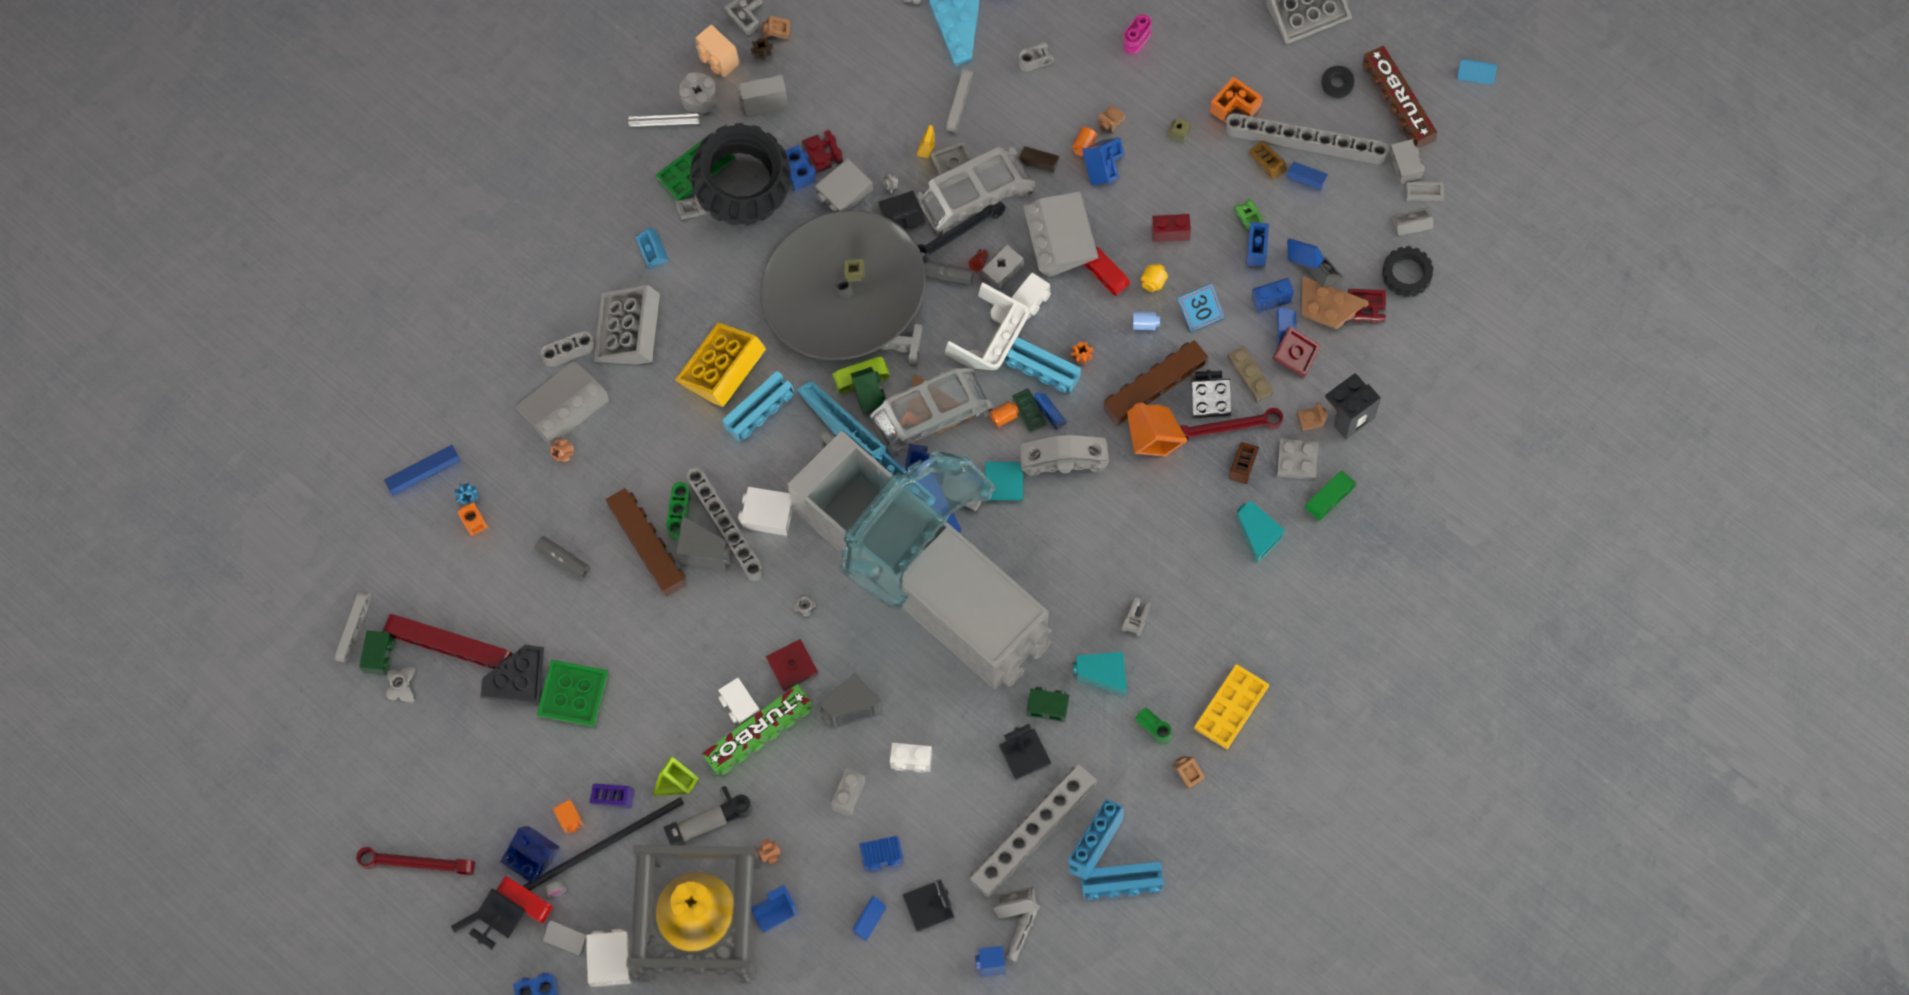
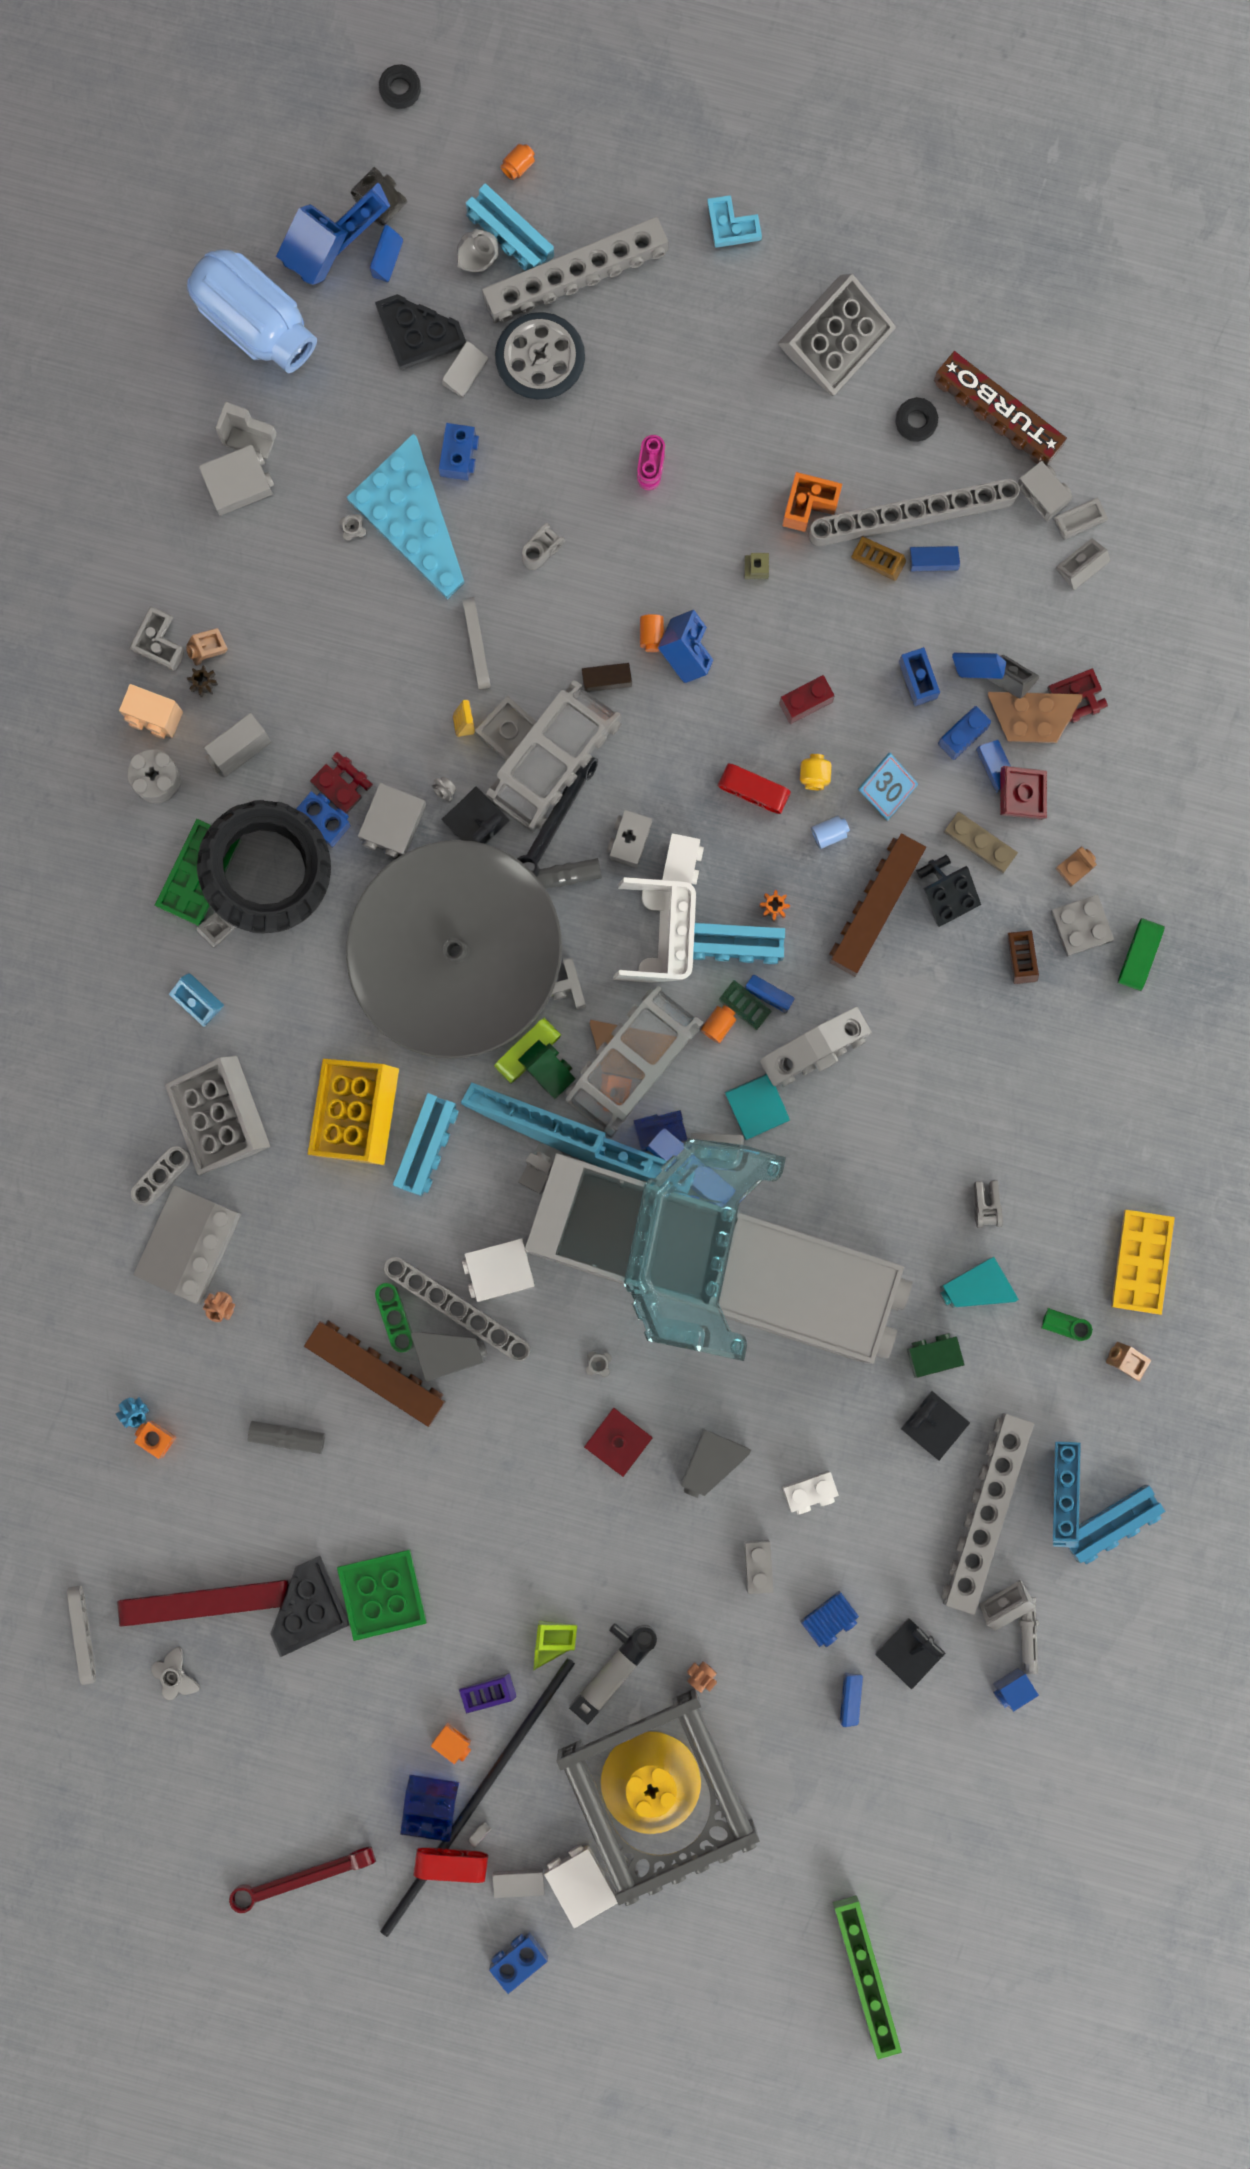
camera: 30 degrees left, 15 degrees up
dark green brick [359,630,395,675] -> none
blue slope [384,445,461,496] -> none
black plate [468,888,526,950] -> none
axle [628,113,700,127] -> none
brick [701,684,813,777] -> none
white brick [718,678,760,725] -> none
blue panel [752,885,798,933] -> none
olive piece [845,259,865,282] -> none
clear red pin [969,249,989,272] -> none
light grey slope [1023,191,1098,278] -> none
medium nougat bracket [1098,105,1125,133] -> none
orange slope [1127,403,1187,456] -> none
dark red piece [1179,407,1283,441] -> none
bright green plate [1234,199,1263,230] -> none
teal slope [1236,500,1285,563] -> none
black brick [1325,373,1381,439] -> none
black tyre [1382,246,1434,297] -> none
dark azure slope [1457,59,1498,85] -> none

